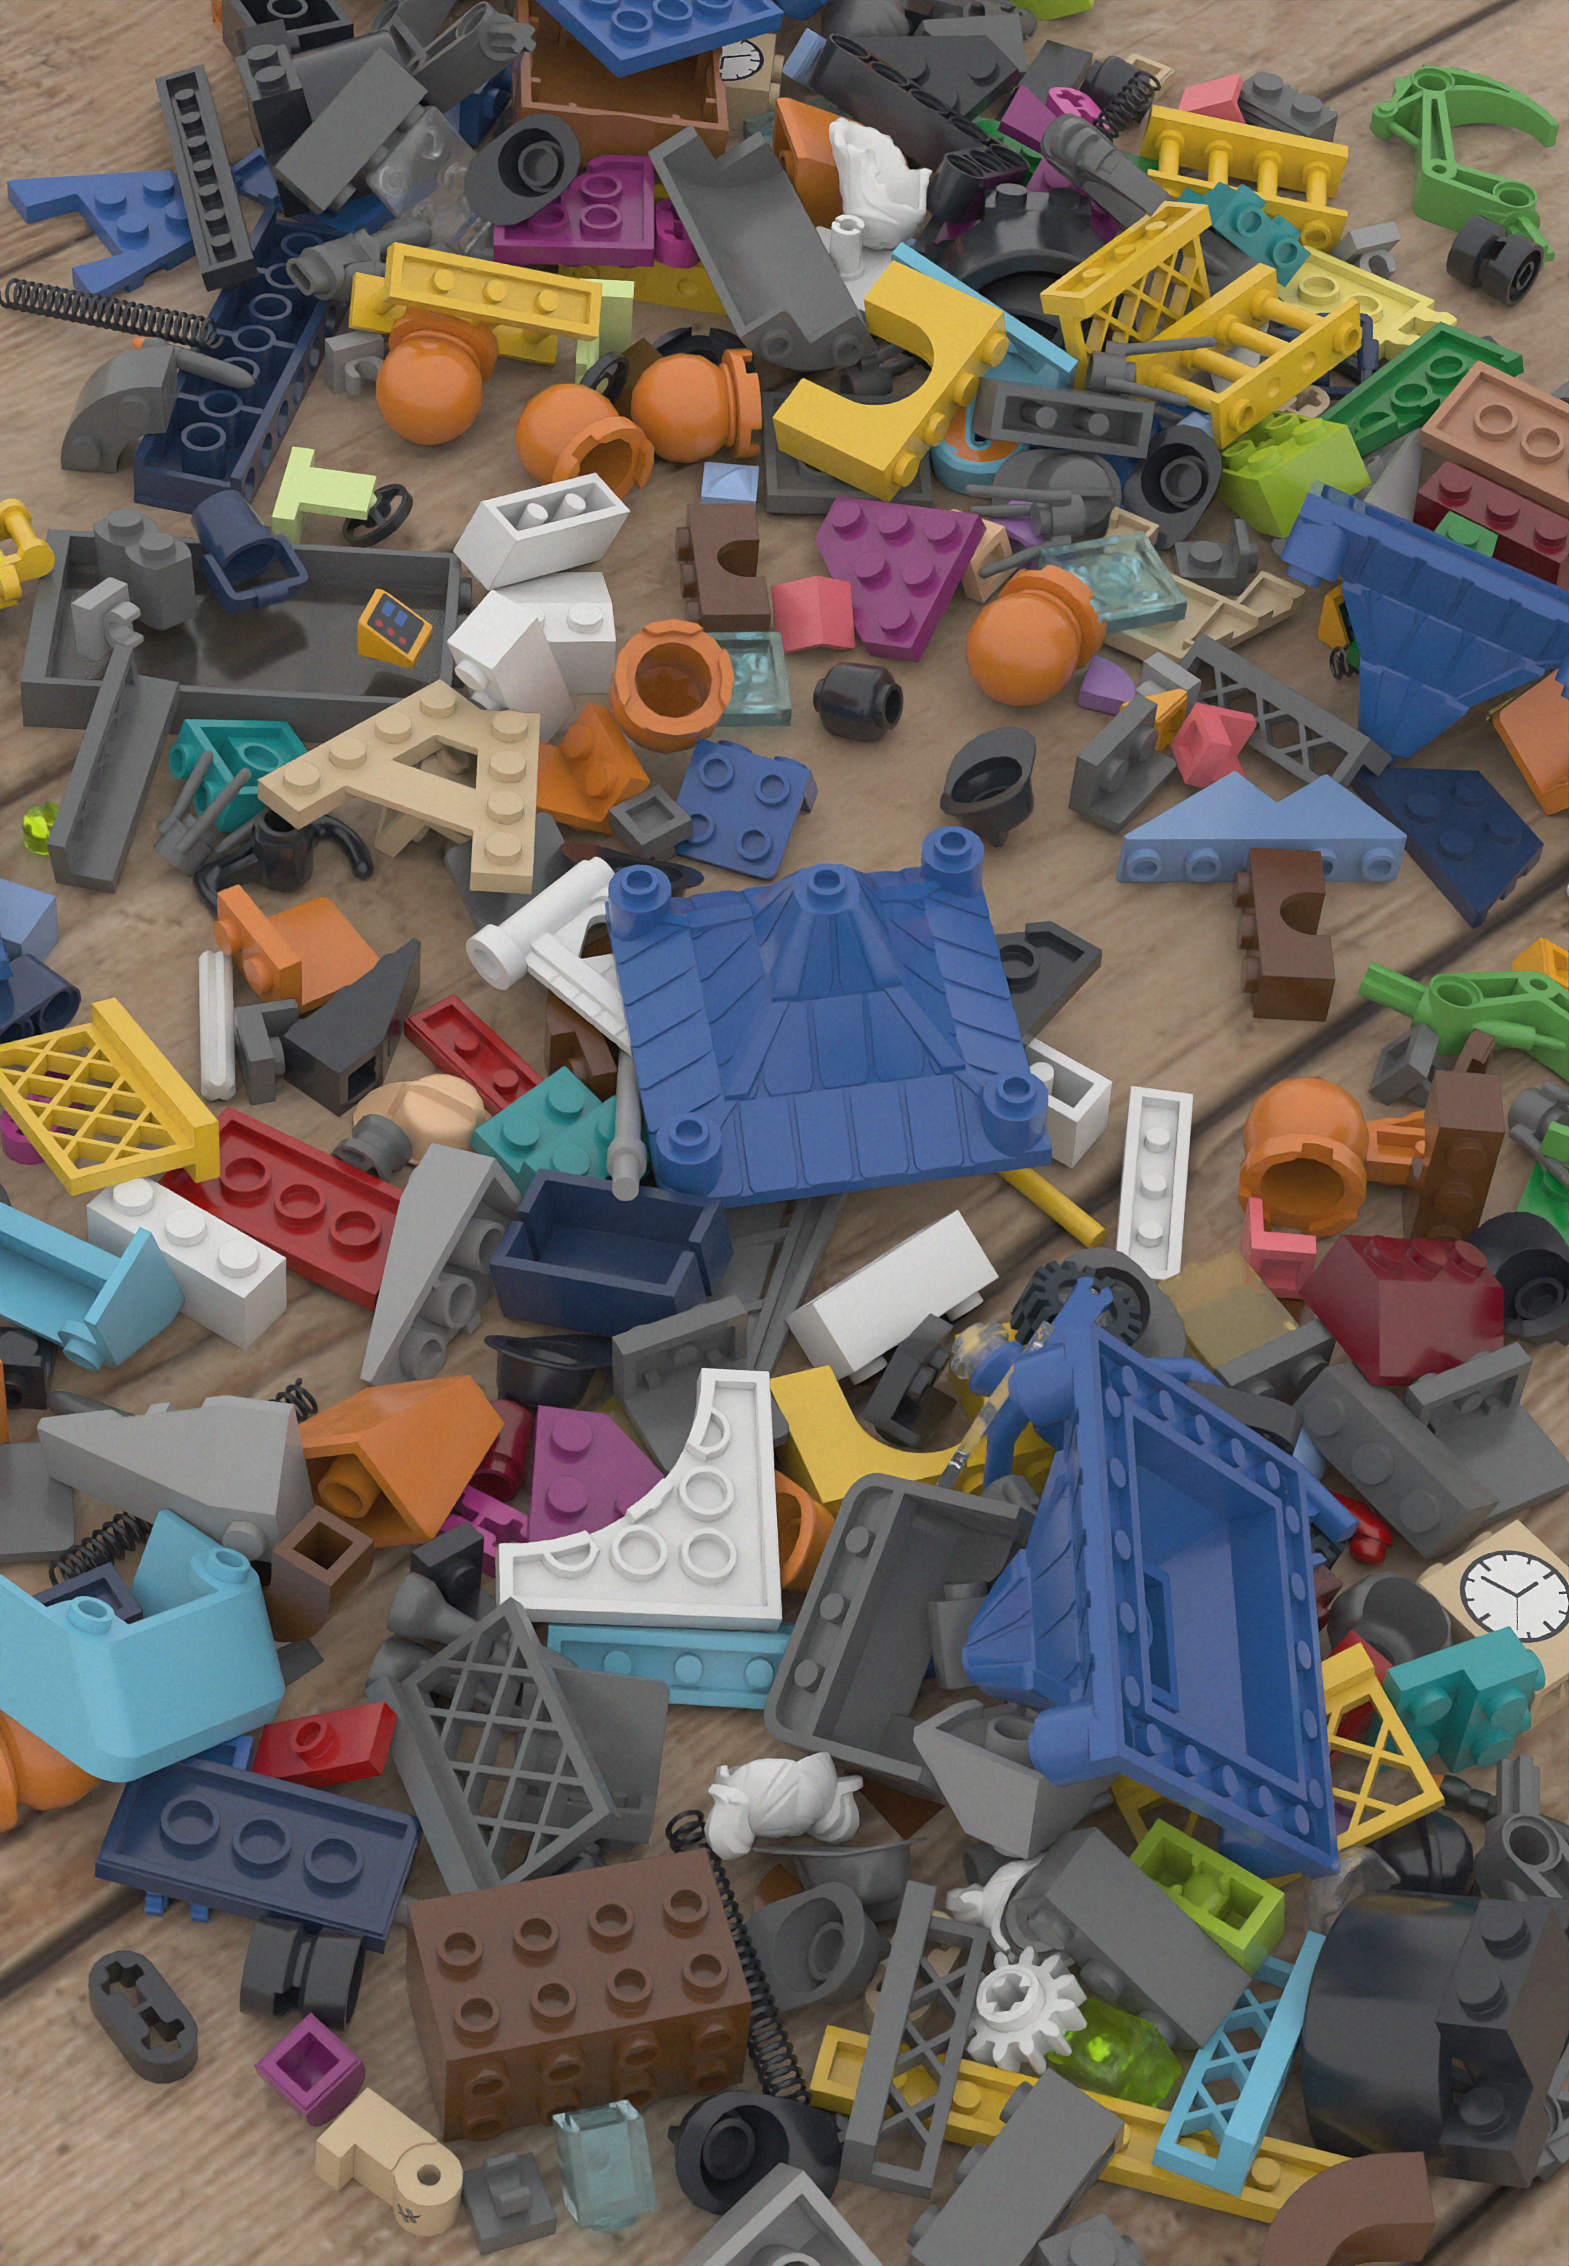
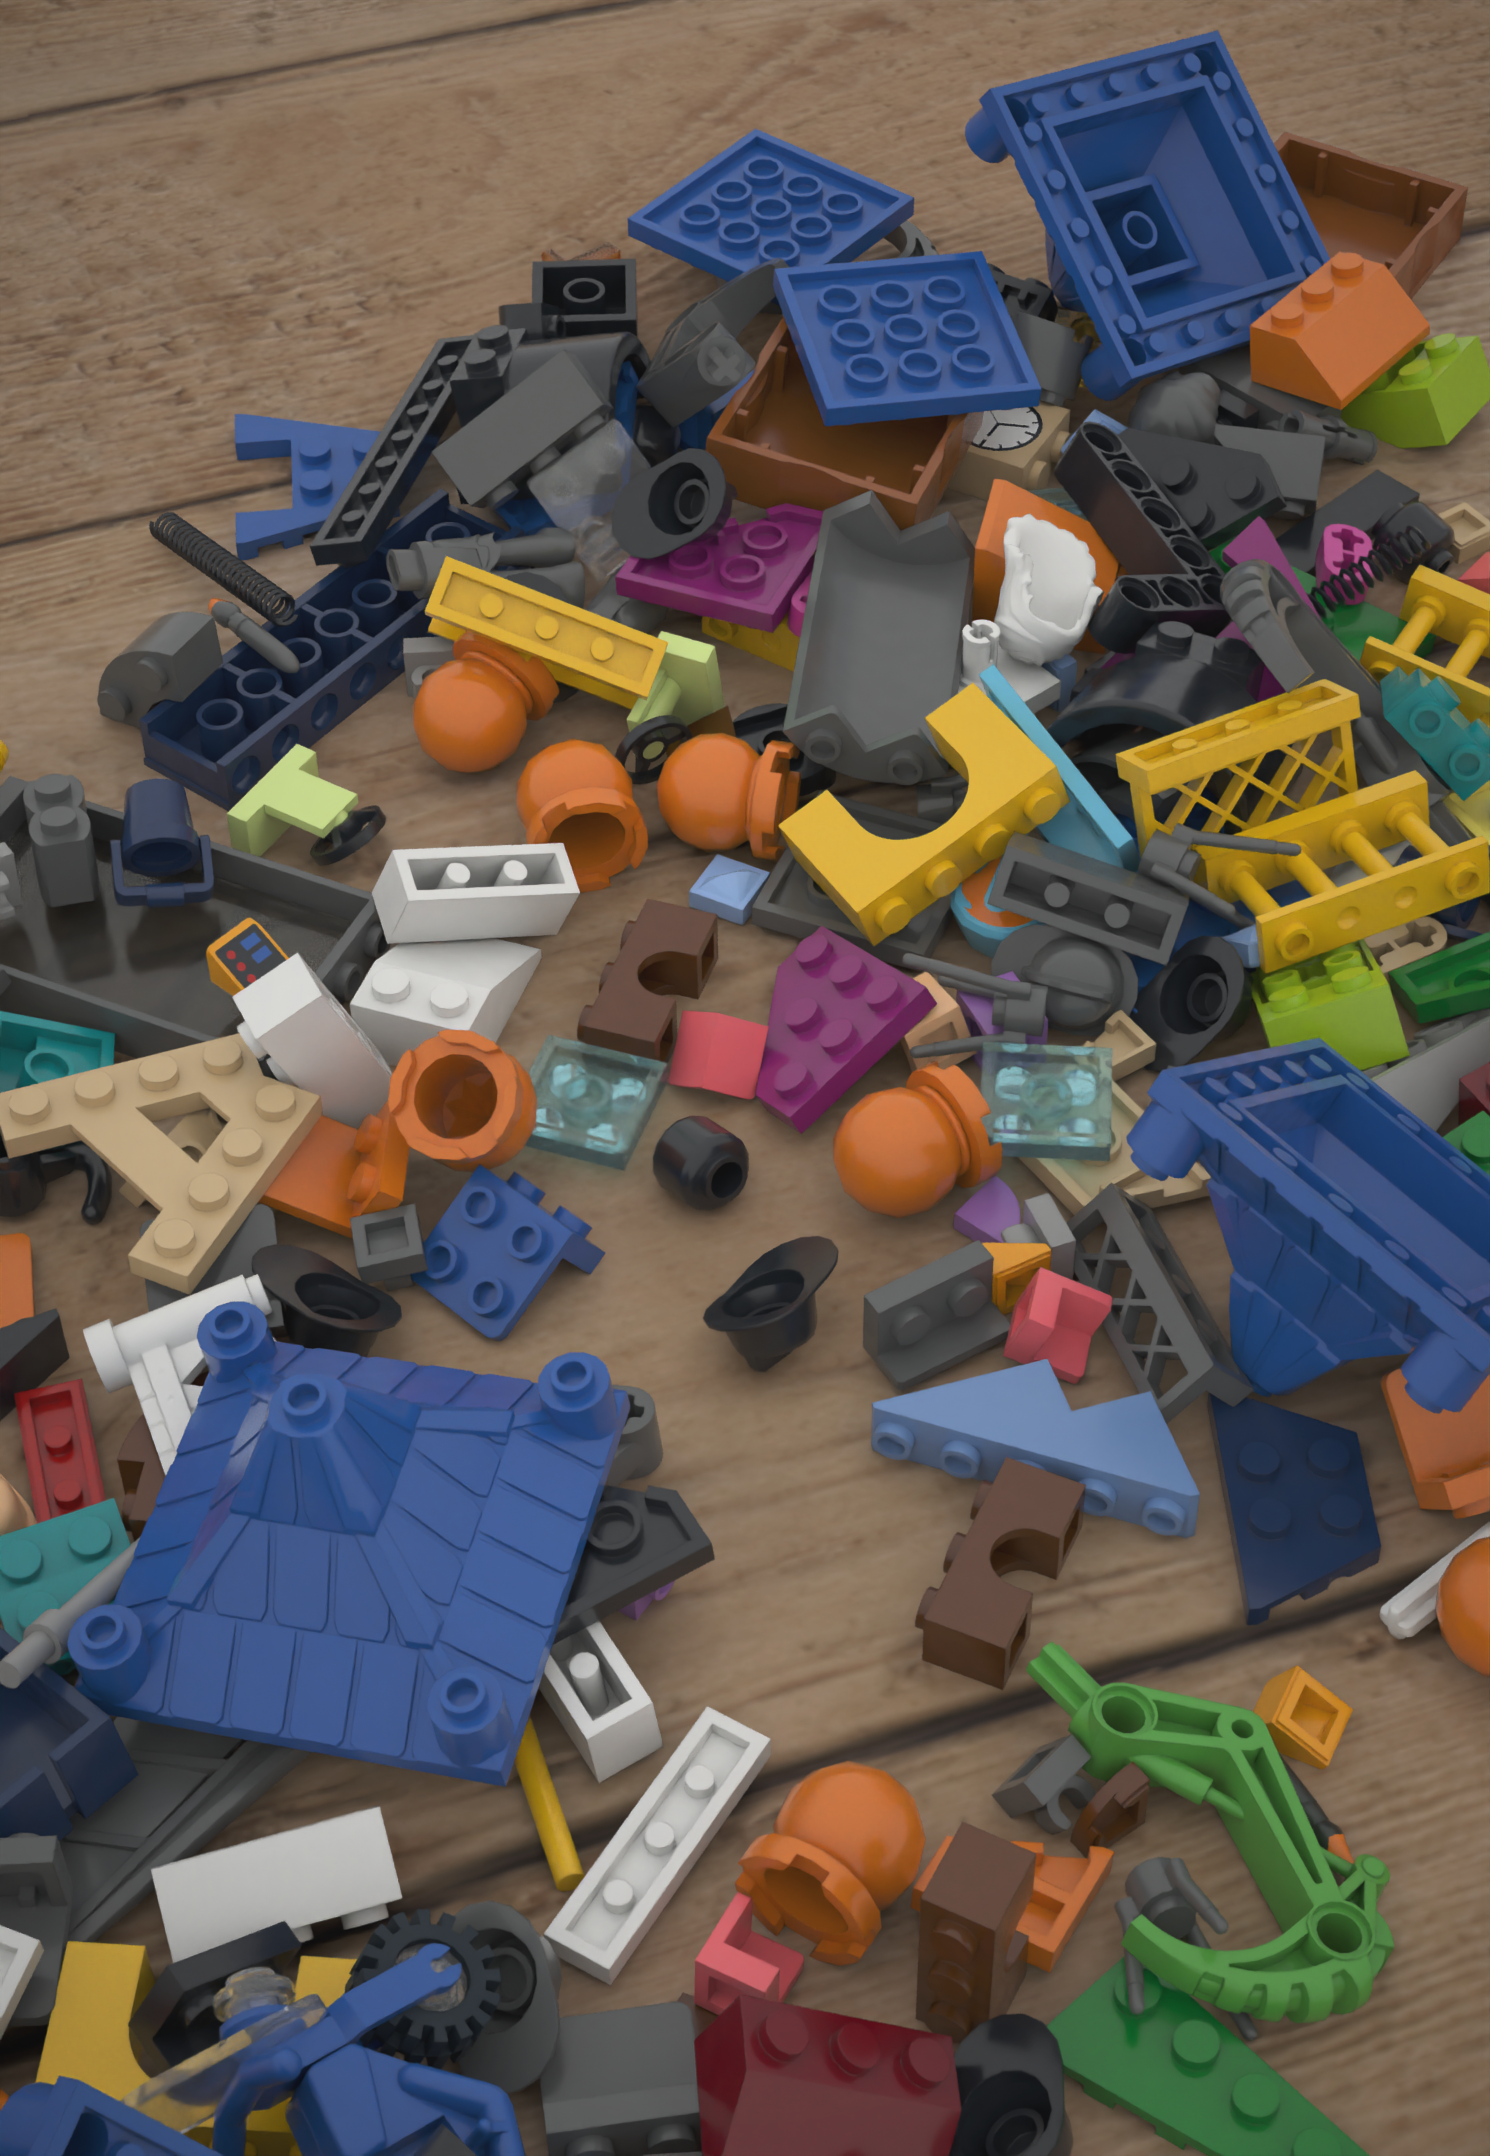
camera: 30 degrees right, 0 degrees up
clear yellow piece [1156,1247,1300,1375] -> none

